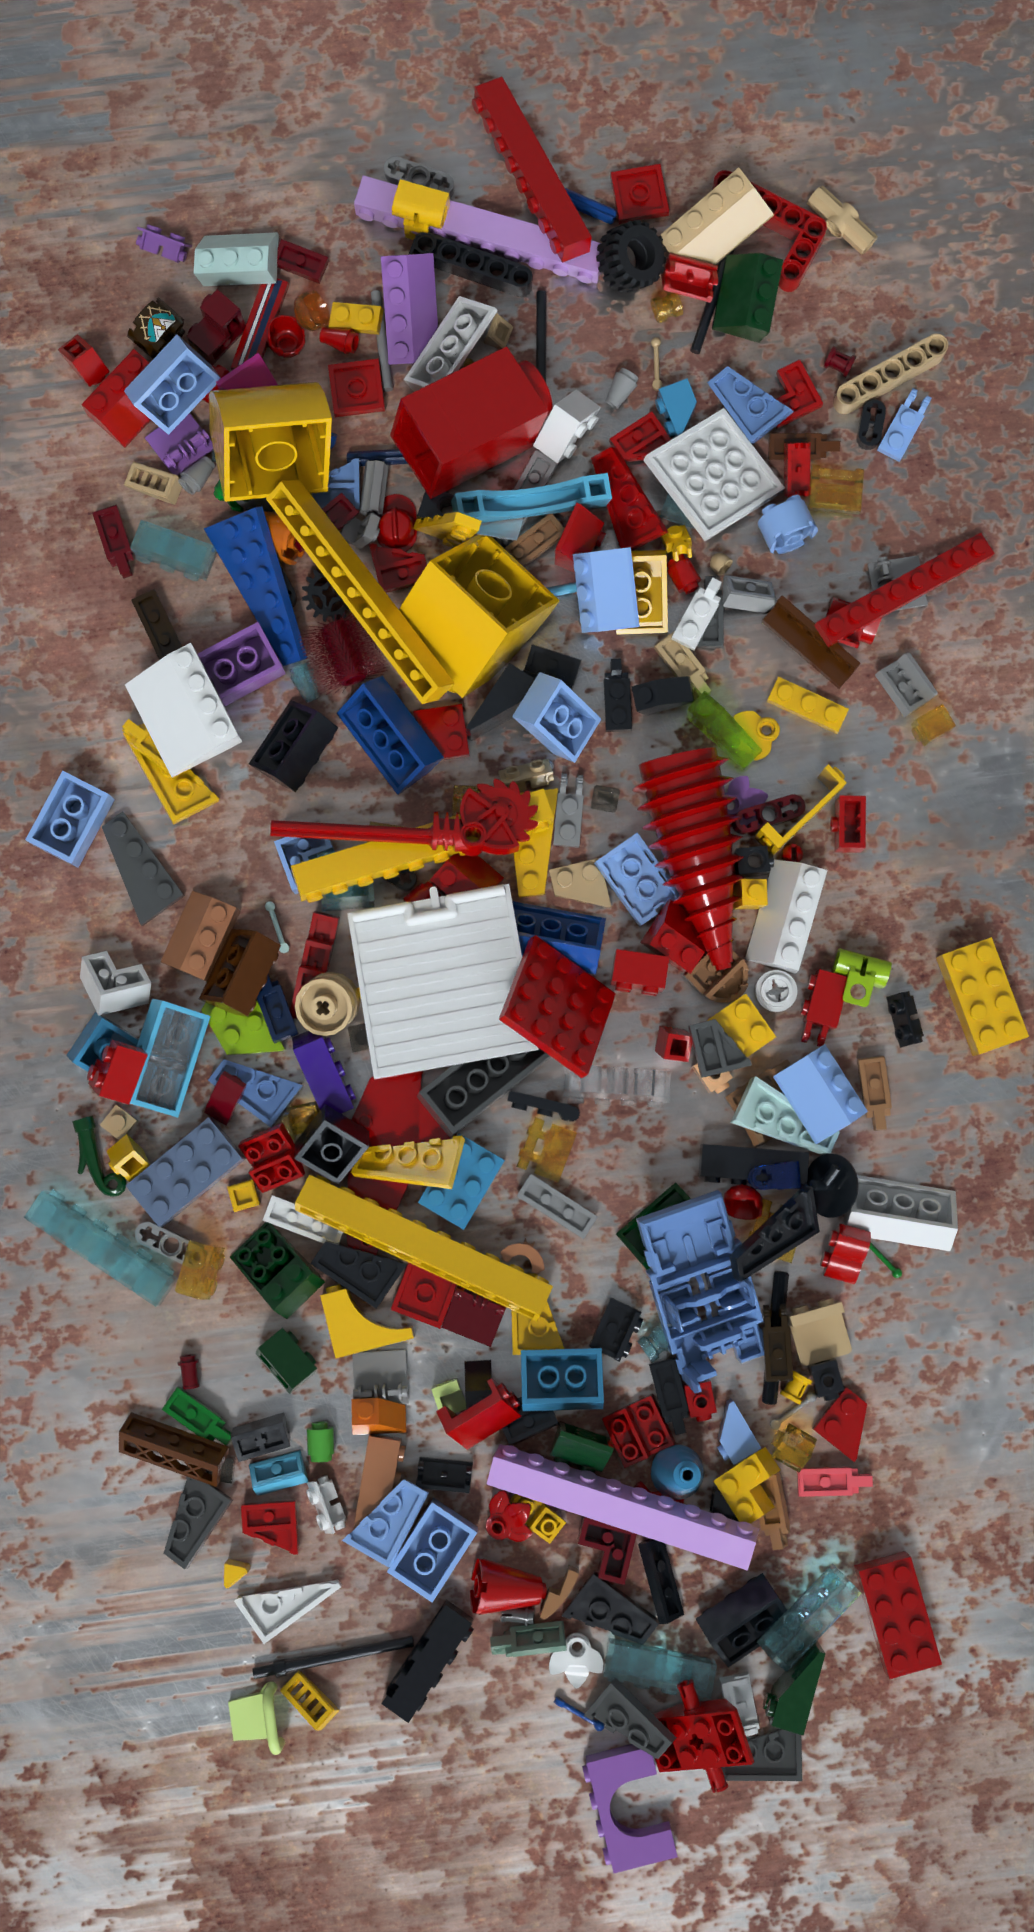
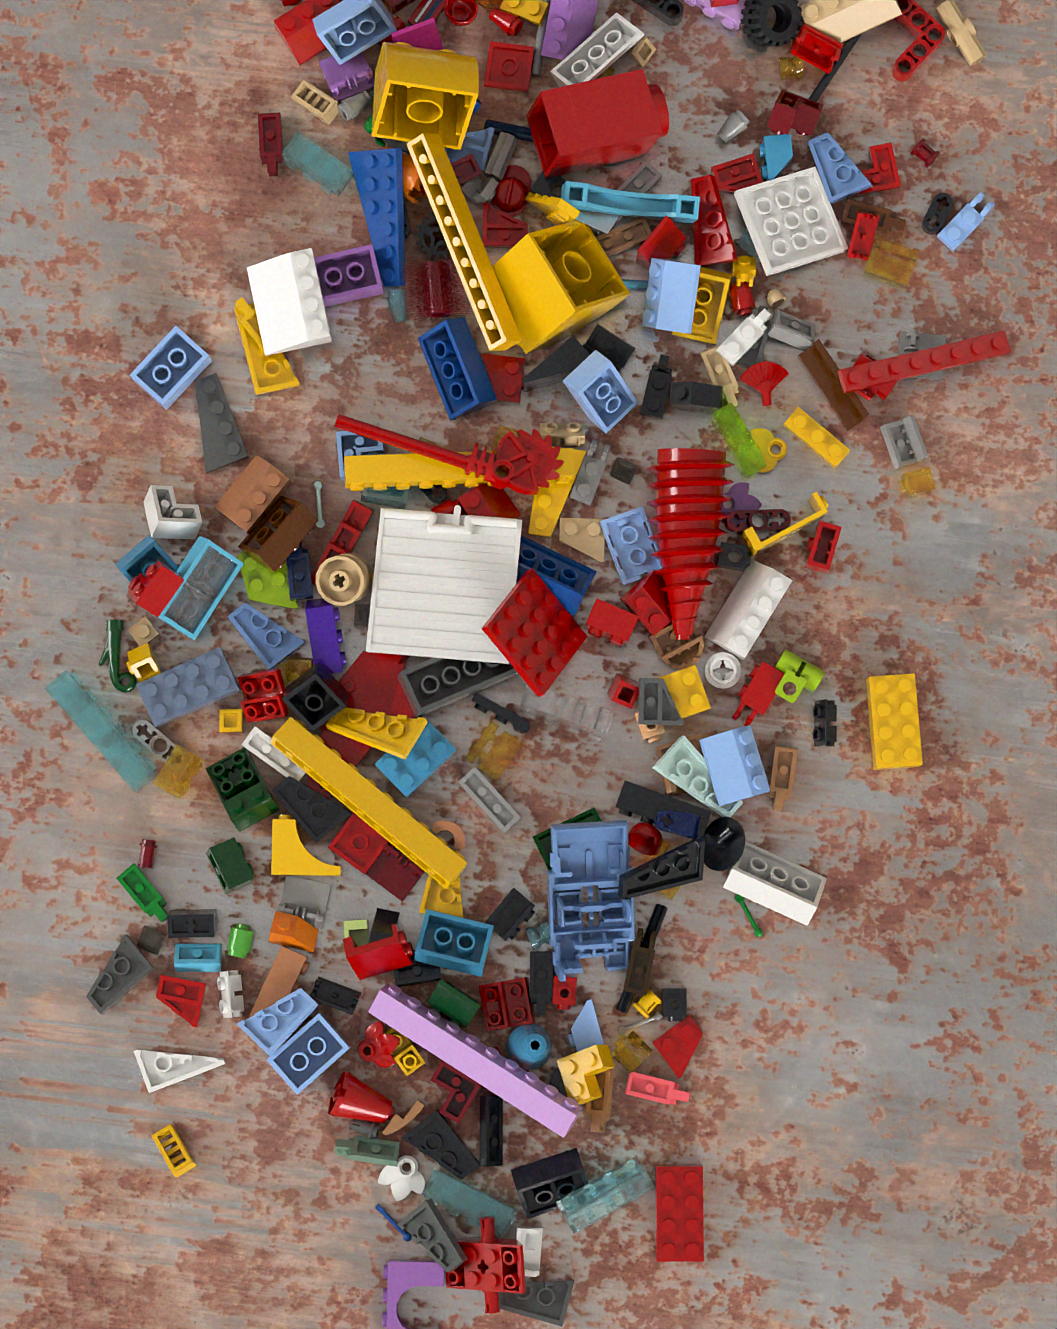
camera: 15 degrees right, 0 degrees up
reddish brown fence [119,1412,229,1487] -> none
dark brown plate [131,589,182,660] -> none
dark red slope [204,1071,247,1126] -> none
yellow slope [224,1559,251,1589] -> none
yellowish green piece [228,1681,285,1755] -> none
black slope [249,700,338,792] -> none
black bar [253,1636,414,1679] -> none
black wedge [381,1599,474,1723] -> none
white brick [533,389,601,463] -> none
black bar [536,290,546,382] -> none
tan hinge [651,337,662,391] -> none
dark green slope [712,253,783,343] -> none
yellow brick [733,879,768,909] -> none
light blue brick [758,495,818,554] -> none
dark green slope [763,1640,826,1736] -> none
red hinge [782,844,803,862] -> none
tan bracket [787,1297,852,1366] -> none
red brick [820,1223,871,1284] -> none
tan beam [833,334,948,414] -> none
none -> red hand [740,361,789,406]
none -> dark red brick [767,89,824,136]

